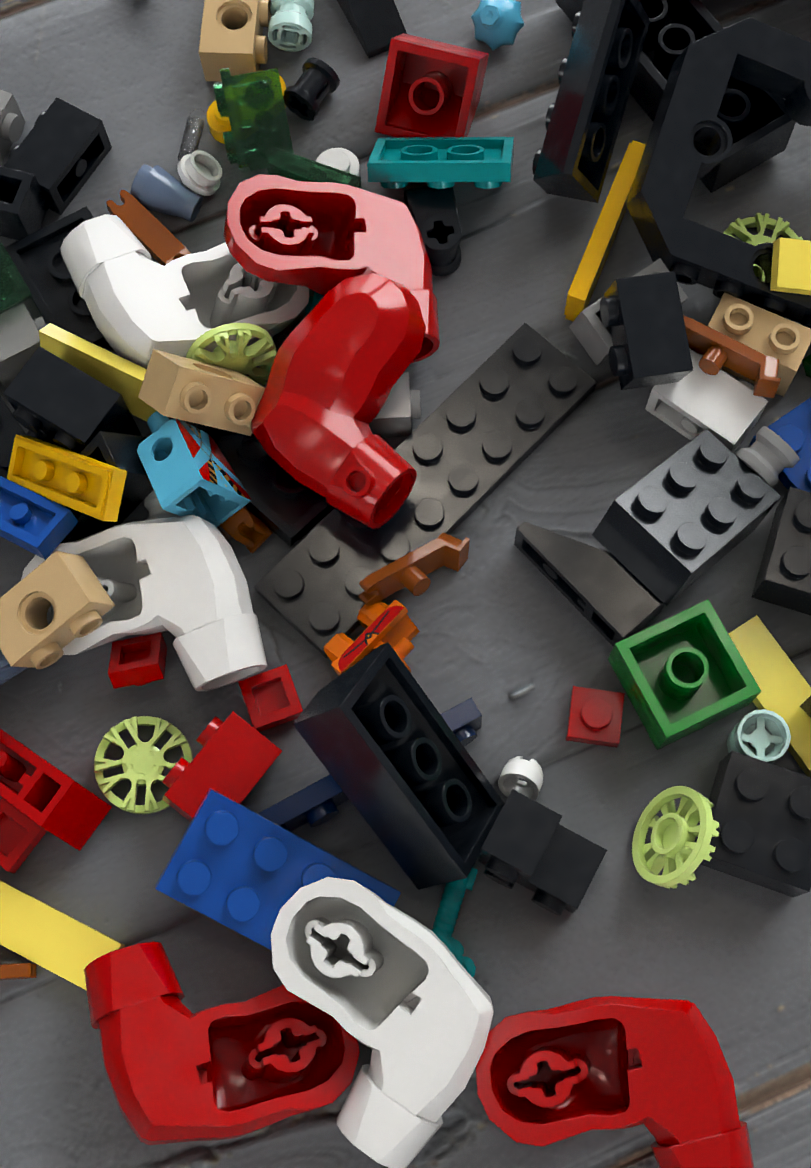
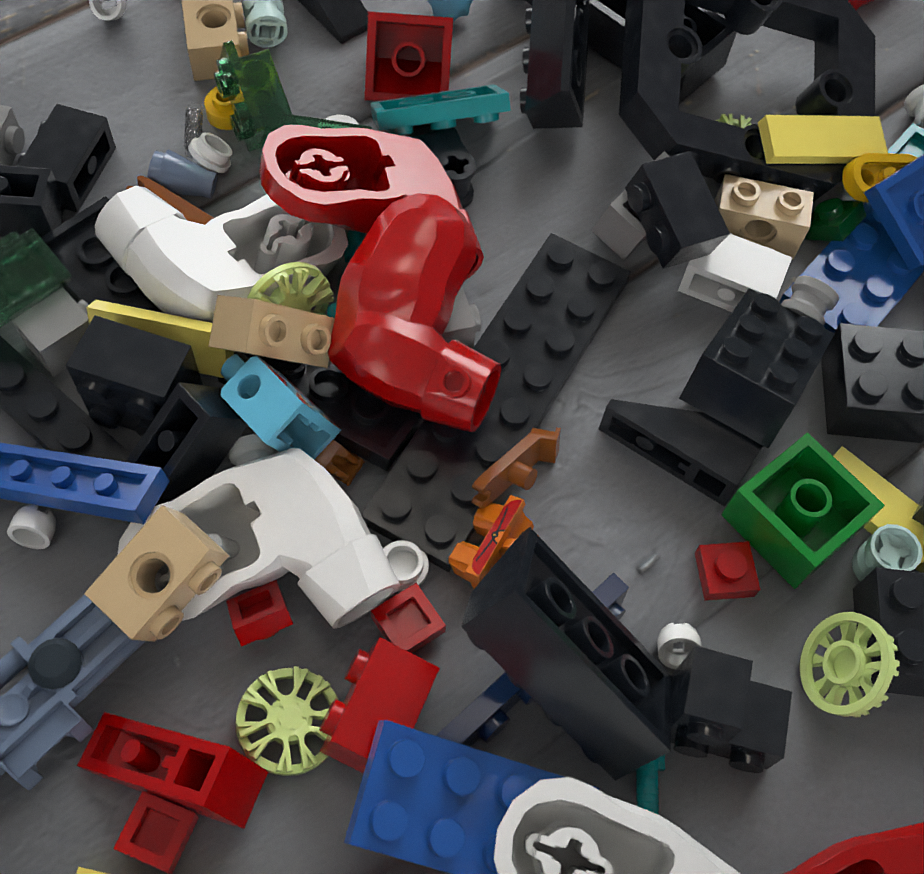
camera: 25 degrees left, 10 degrees down
yellow tile [7,434,127,522] -> none
black bush [282,57,340,121] -> none
yellow tile [564,140,646,321] -> none
dark orange piece [683,315,781,398] -> none
none -> white plate [383,540,429,593]

